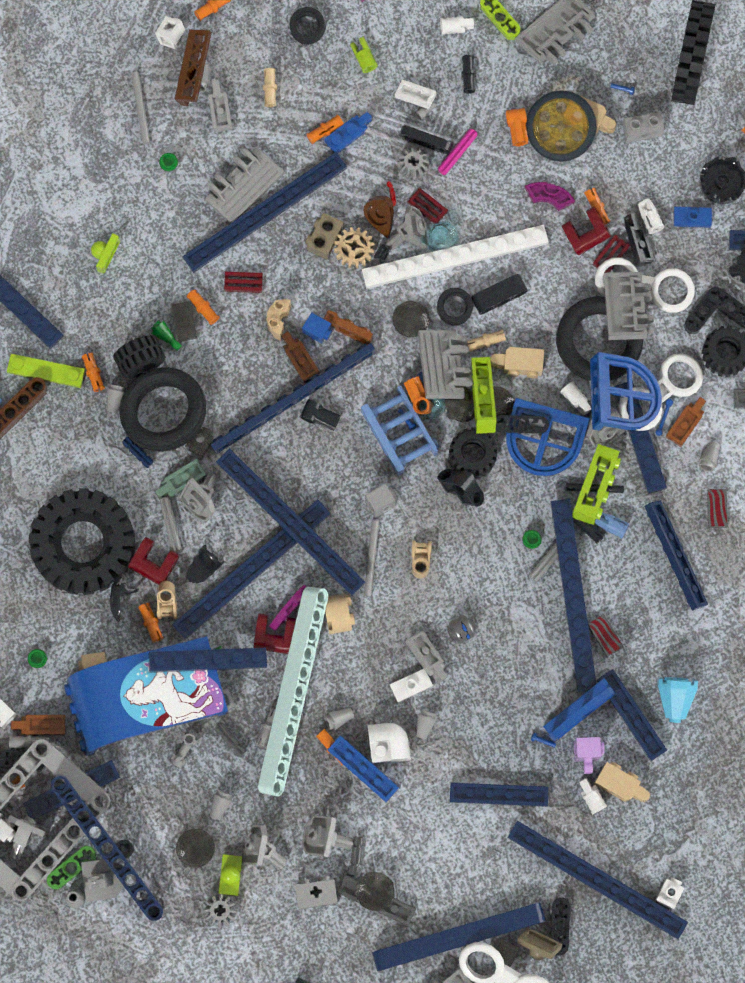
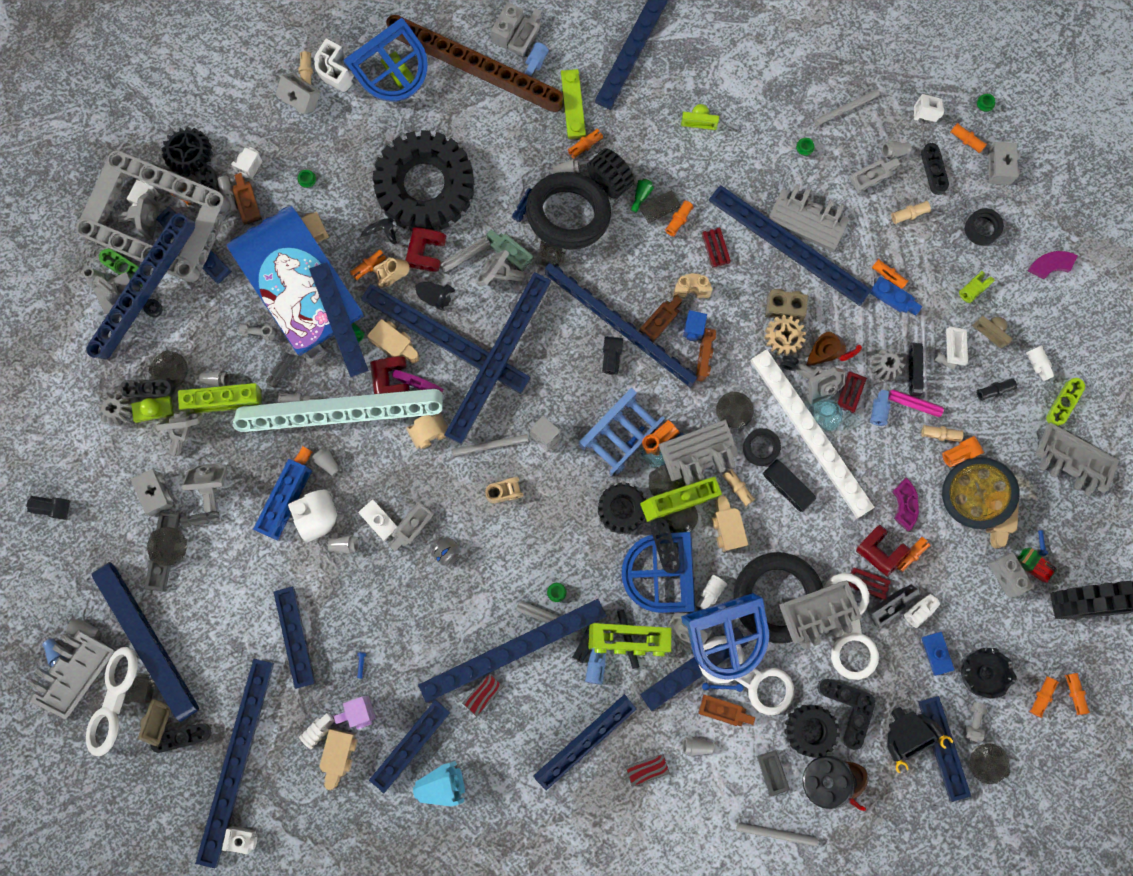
camera: 70 degrees right, 0 degrees up
reddish brown fence [175,29,212,106] -> none
black piece [437,469,484,507] -> none
blue window [543,678,616,742] -> none
none -> black beam [120,379,176,397]
none -> lime brick [178,383,262,414]
none -> tan hinge [367,319,420,364]
none -> medium blue hinge [870,390,891,426]
none -> black beam [921,143,949,195]
none -> tan pin [921,425,963,443]
none -> dark tan tile [972,315,1013,349]
none -> leg [1017,547,1057,583]

